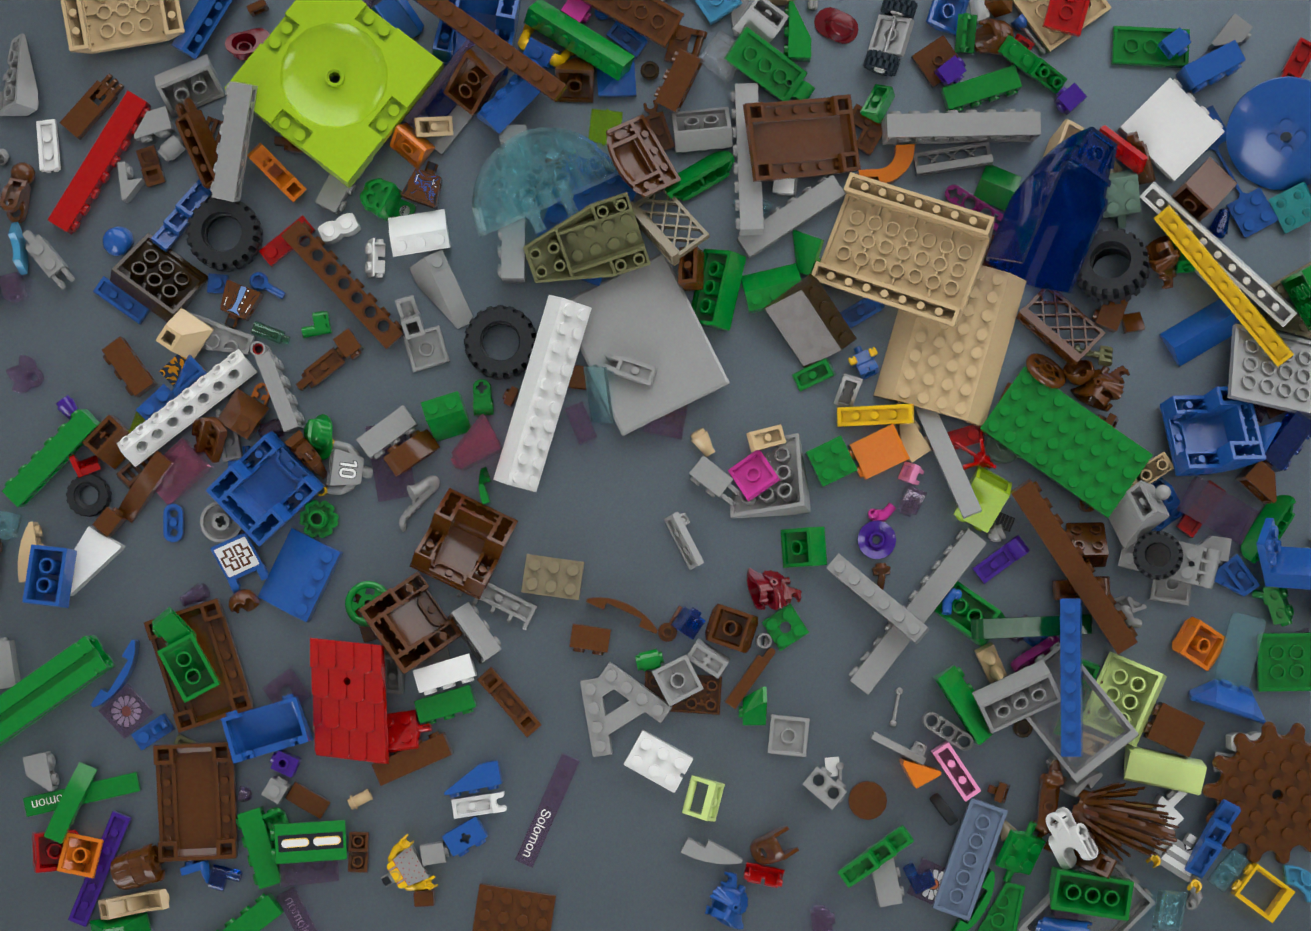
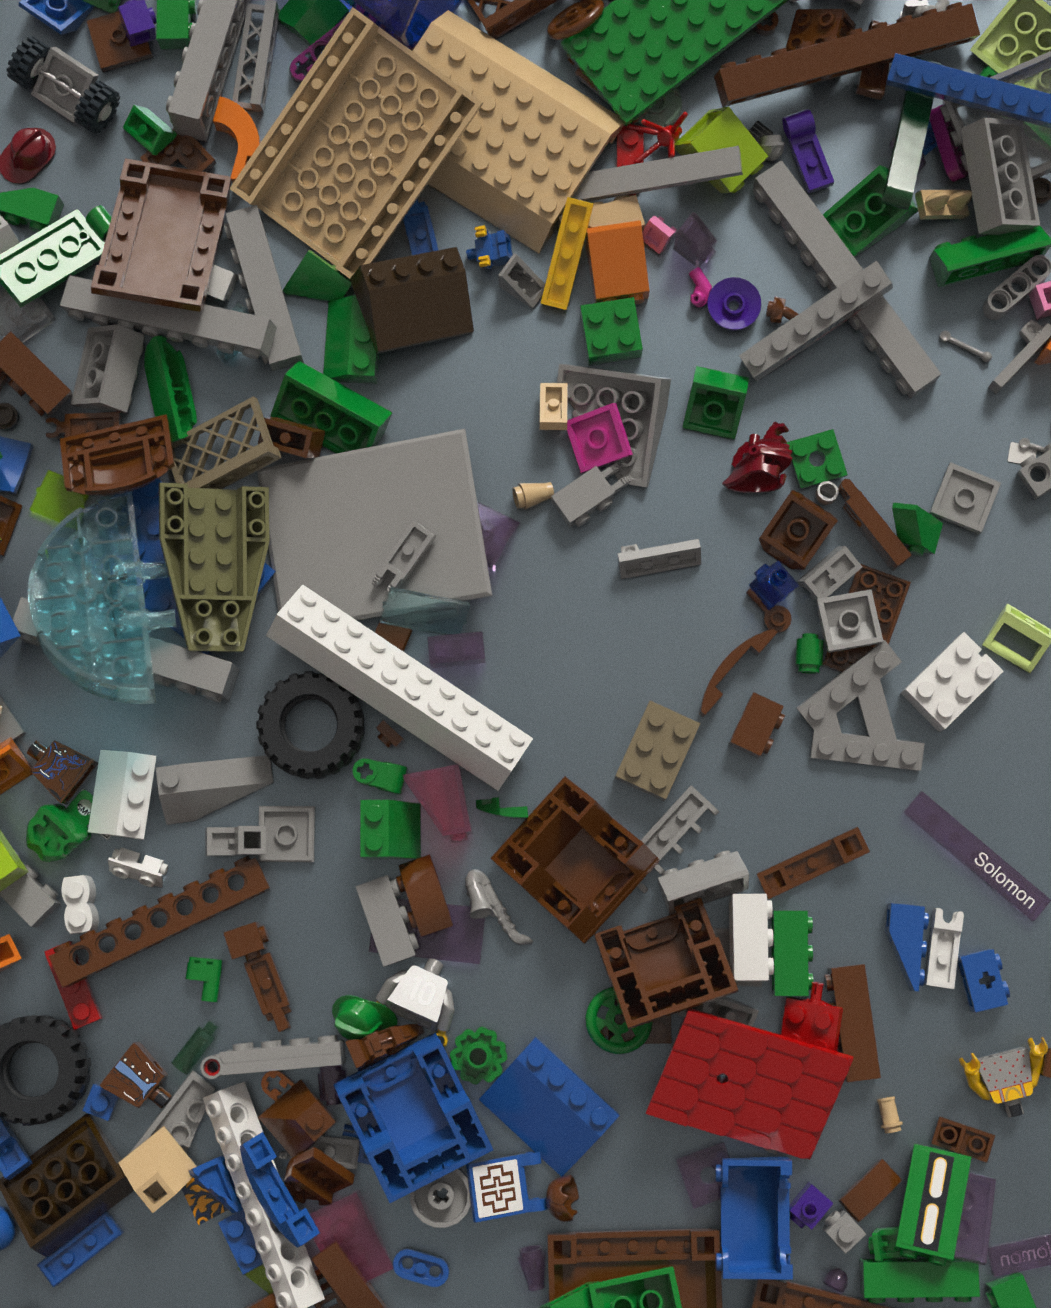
camera: 75 degrees left, 5 degrees down
reddish brown brick [102,336,158,397] -> none
blue plate [249,272,286,299] -> none
light grey brick [420,841,450,866] -> none
green slope [792,358,836,392] -> none
blue arm [942,588,962,615] -> none
none -> blue slope [240,1132,320,1248]

